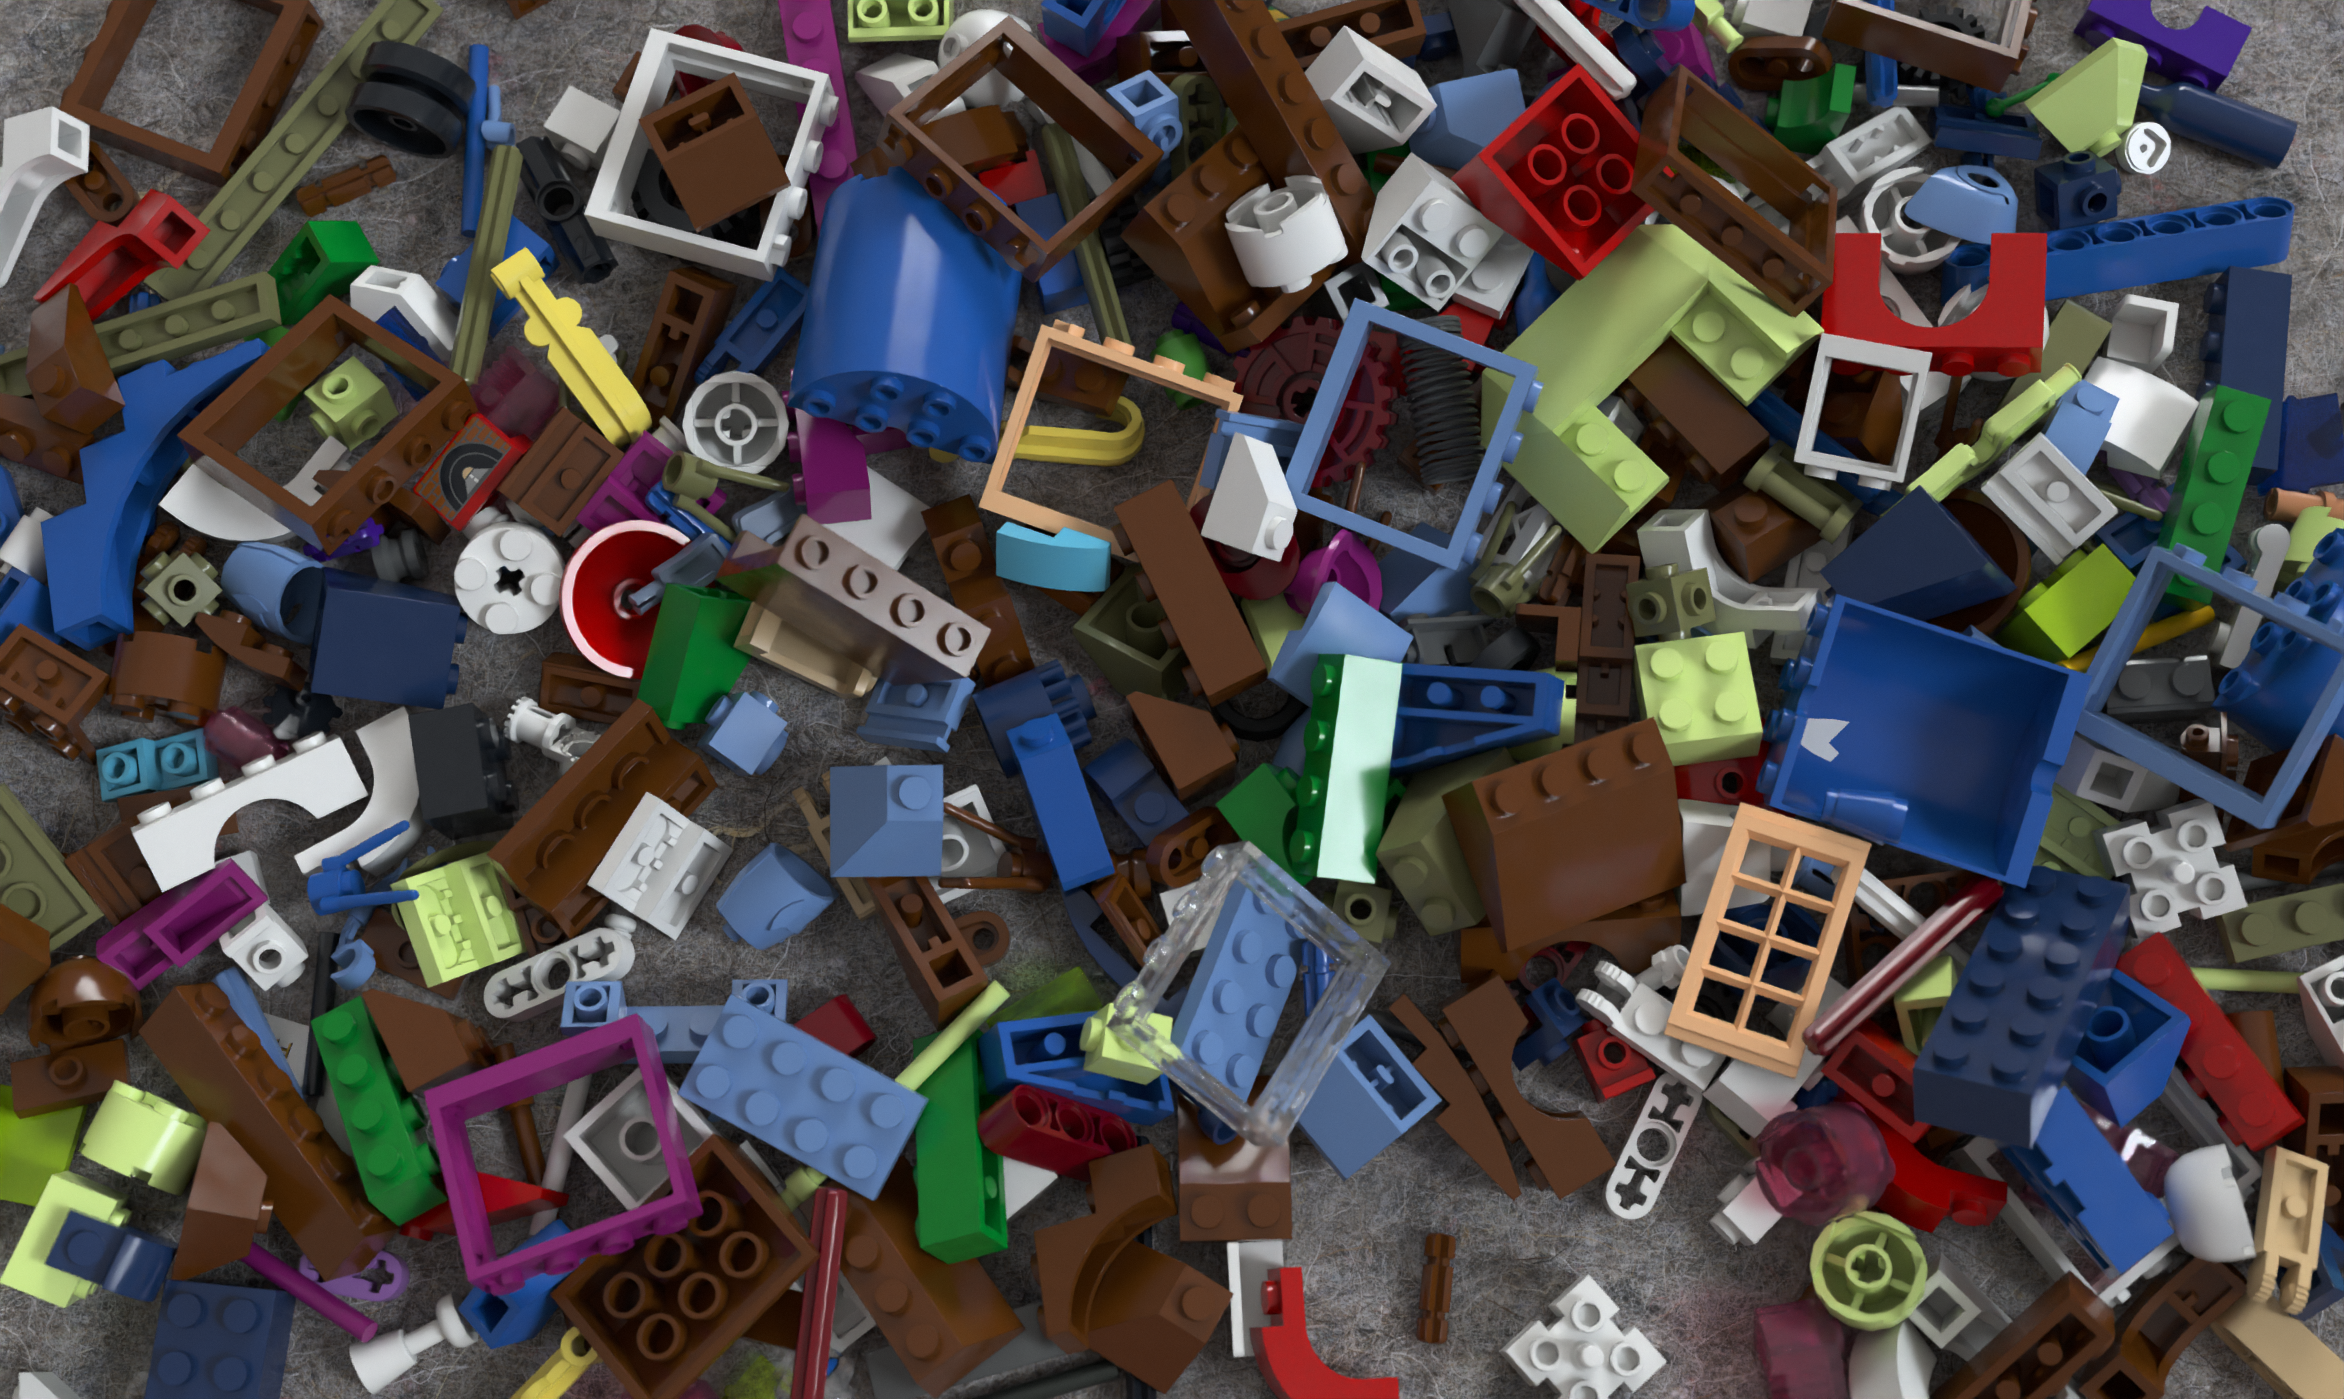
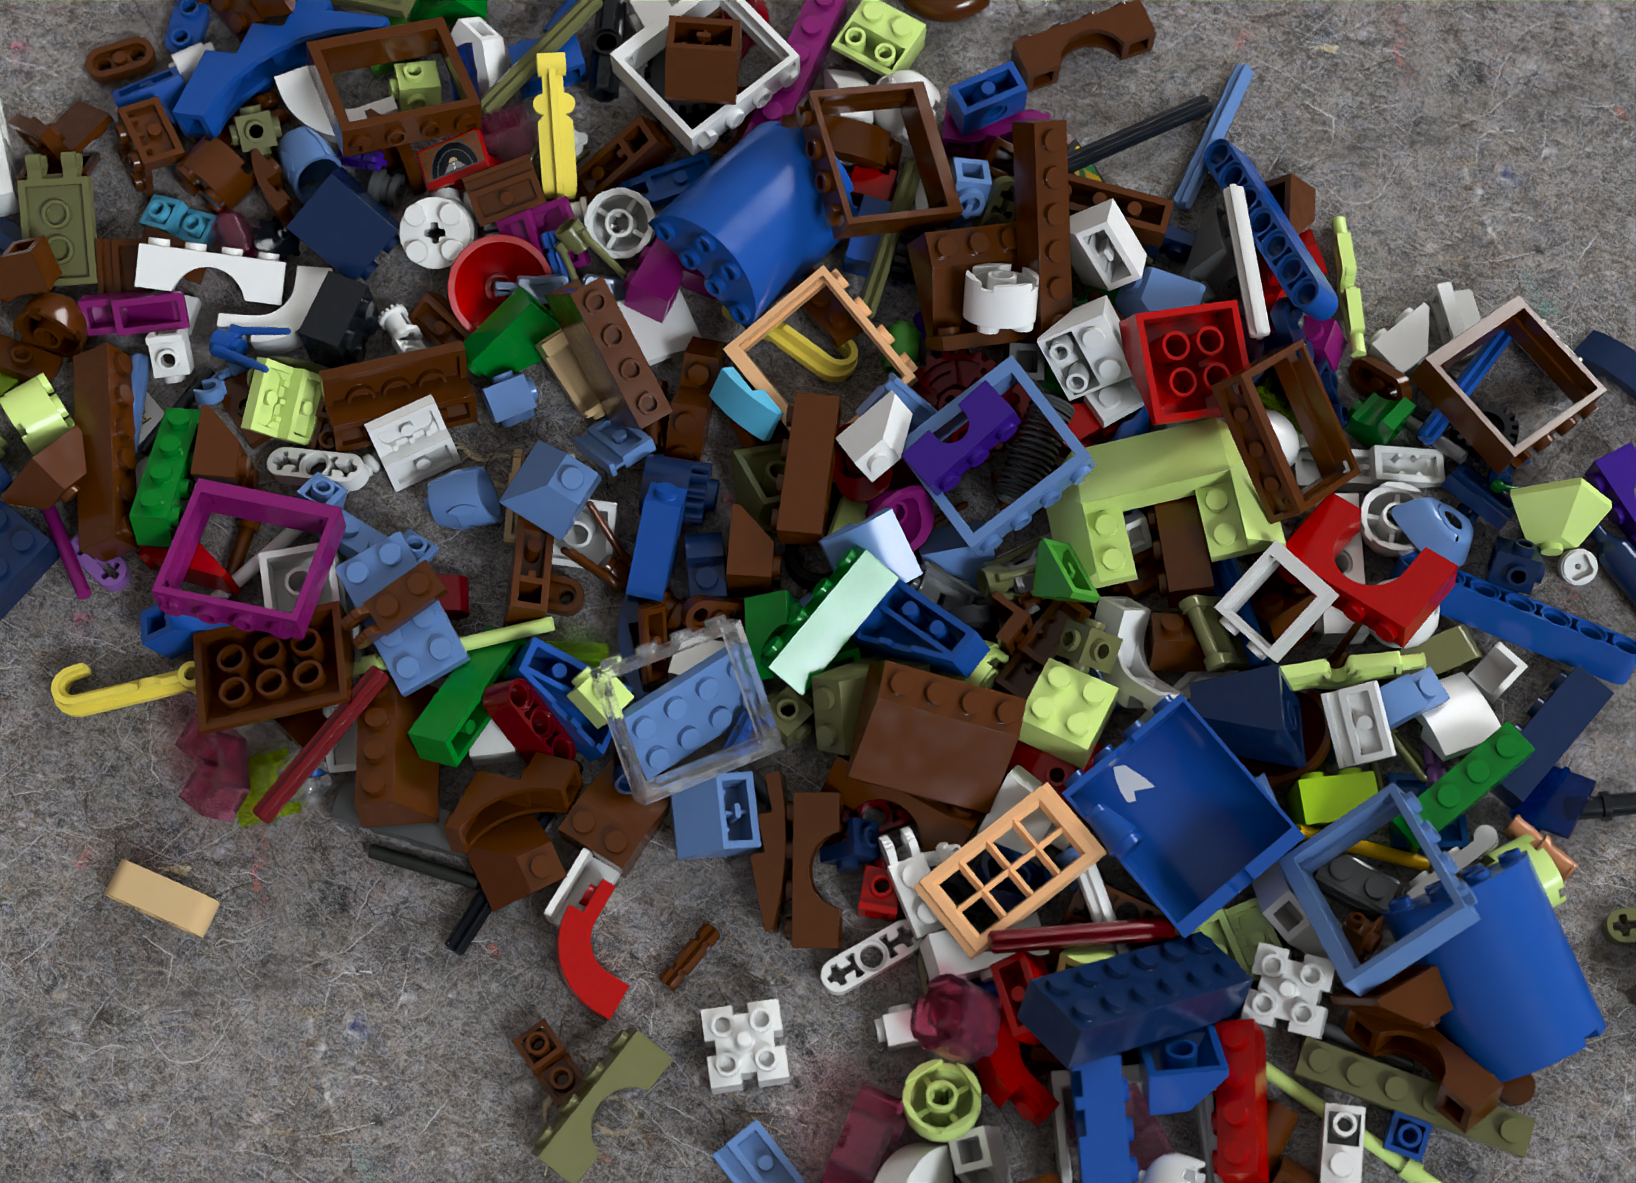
camera: 30 degrees right, 5 degrees down
white piece [349,1292,478,1394] -> none
none -> reddish brown hinge [340,559,449,650]
none -> dark purple arch [901,380,1021,496]
none -> bright green slope [1032,538,1100,603]

